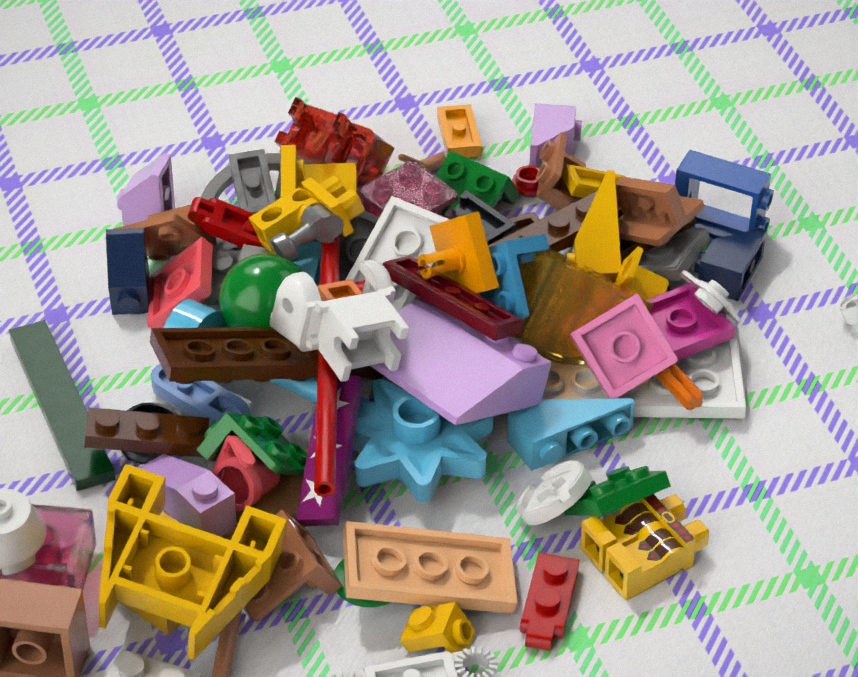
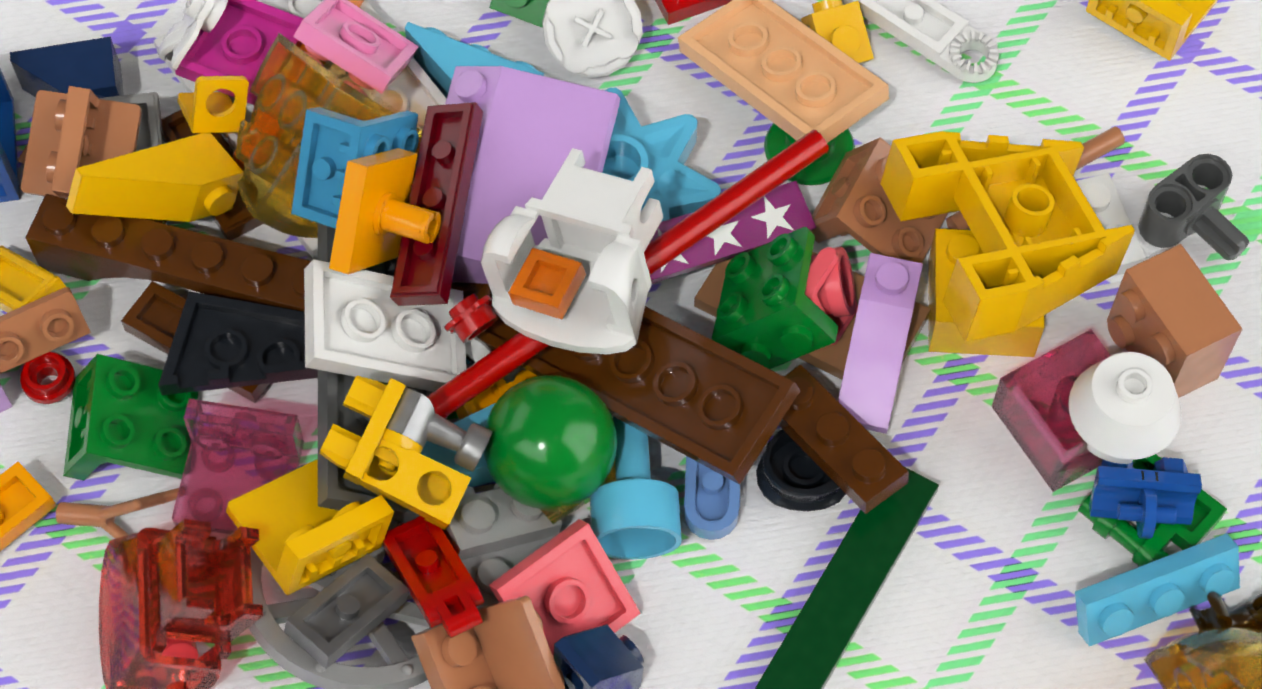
camera: 125 degrees left, 20 degrees up
clear pink bracket [357,159,458,217] -> none

